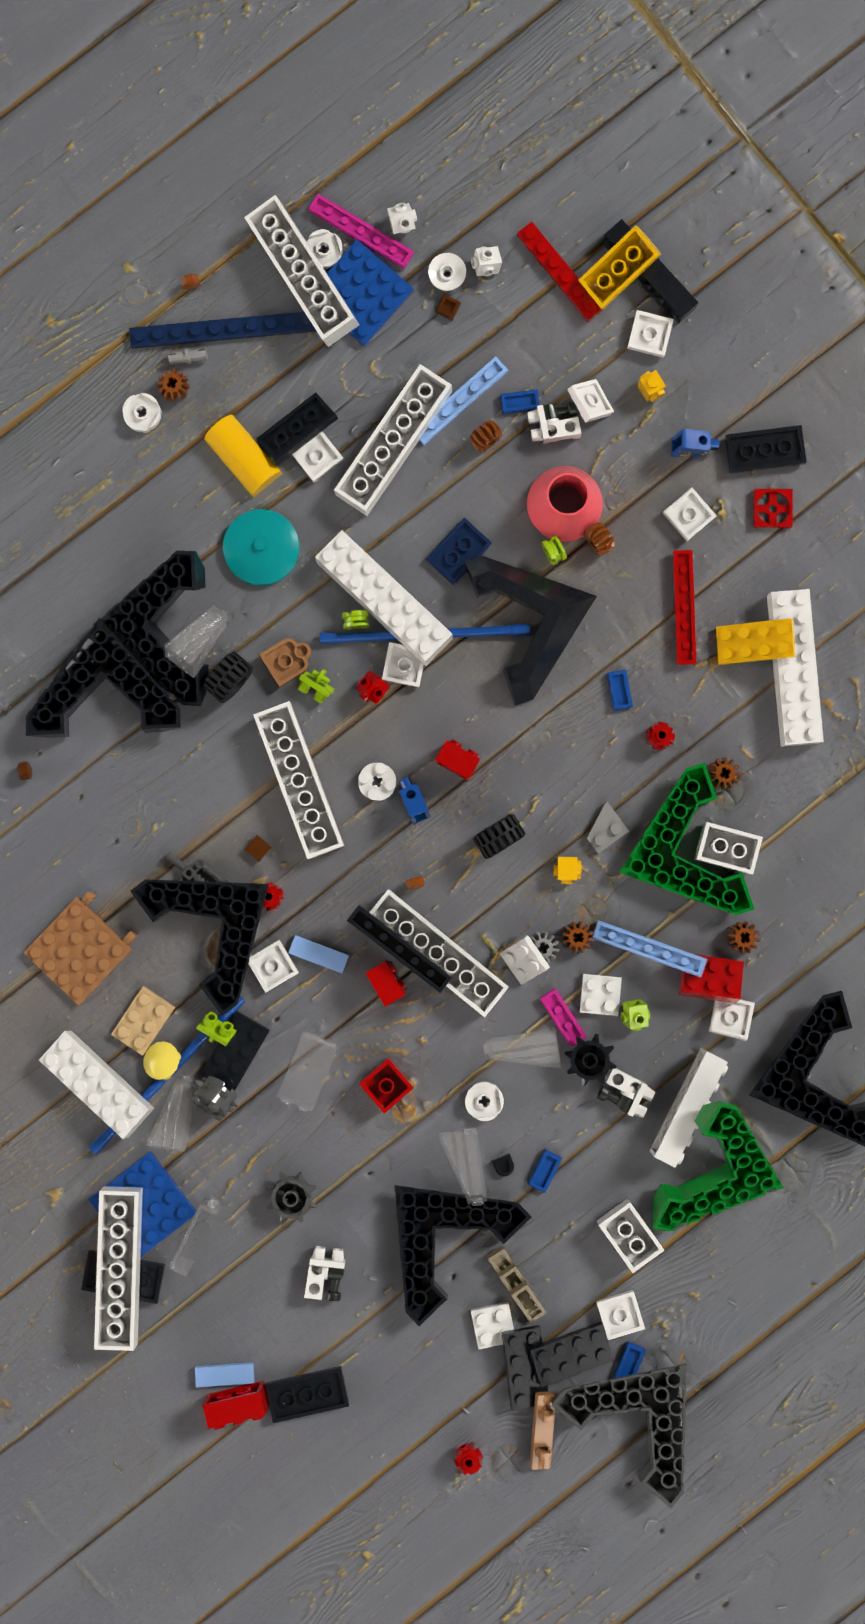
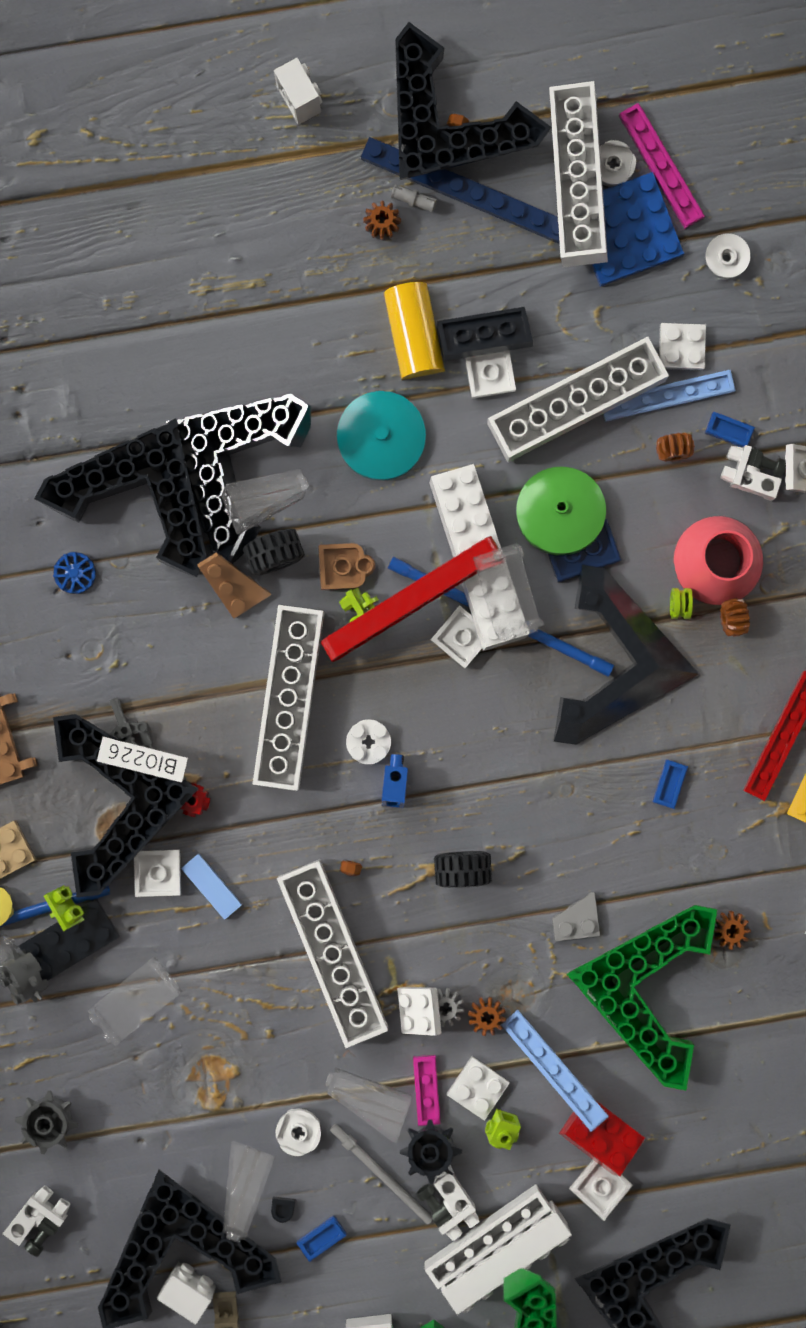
camera: 30 degrees right, 0 degrees up
reddish brown tile [18,762,32,781] -> none
white plate [123,393,162,433] -> none
reddish brown tile [244,835,272,862] -> none
lime wheel [342,610,370,630] -> none
black brick [347,905,452,993] -> none
red brick [355,670,390,704] -> none
red brick [359,1057,414,1114] -> none
red brick [365,960,407,1007] -> none
white brick [387,203,417,234] -> none
red brick [435,739,480,781] -> none
reddish brown tile [436,294,461,321] -> none
white brick [471,246,502,276] -> none
yellow brick [553,857,582,884] -> none
red brick [646,722,675,750] -> none
white brick [693,822,763,875] -> none
dark orange gear [727,921,760,954] -> none
none -> blue wheel [53,552,96,594]
none -> white sticker [97,737,188,782]
none -> white brick [157,1261,216,1324]
none -> medium nougat wing [197,552,271,618]
none -> white brick [274,58,322,125]
none -> red beam [321,536,503,662]
none -> light grey bar [330,1123,433,1225]
none -> black wedge [395,22,552,180]
none -> white brick [425,1184,551,1289]
none -> clear panel [473,543,544,641]
none -> bright green dish [516,467,606,555]
none -> white plate [659,323,706,370]

